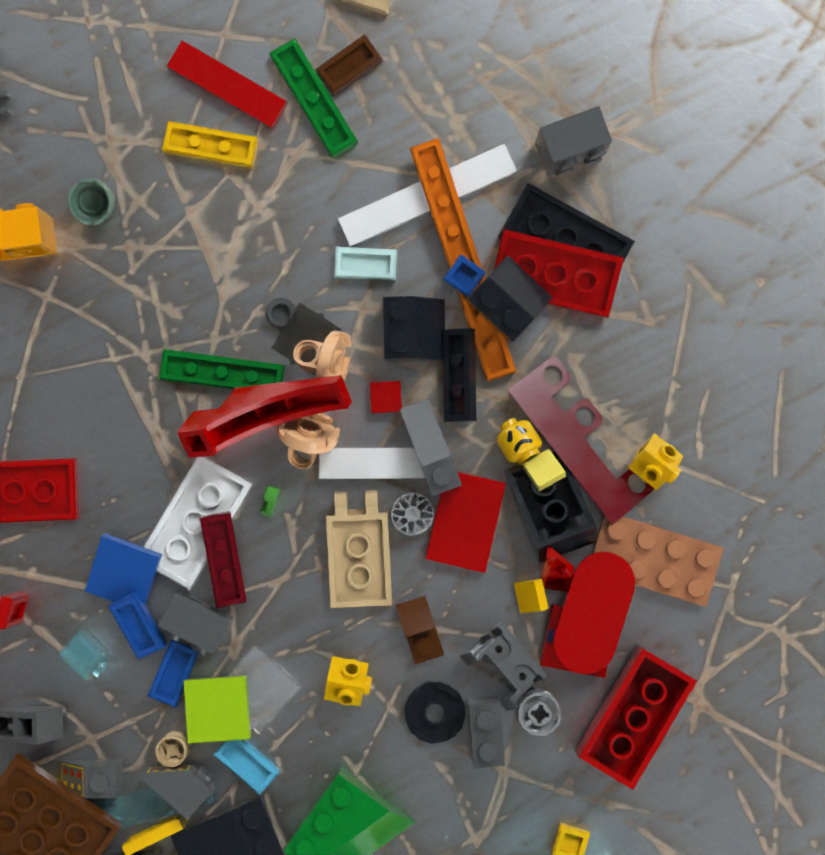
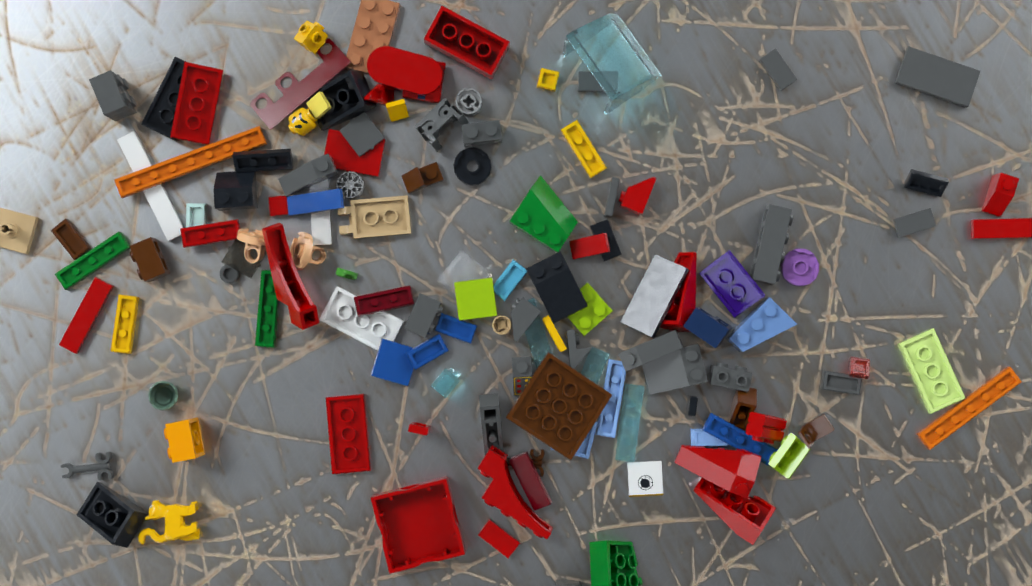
camera: 100 degrees left, 0 degrees up
yellow brick [324,656,372,707] -> none
blue tile [443,254,486,298] -> none
black slope [465,256,553,343] -> none
none -> reddish brown brick [130,237,171,282]
none -> red tile [180,219,240,248]
none -> blue tile [287,189,344,216]
none -> dark grey piece [339,112,385,157]

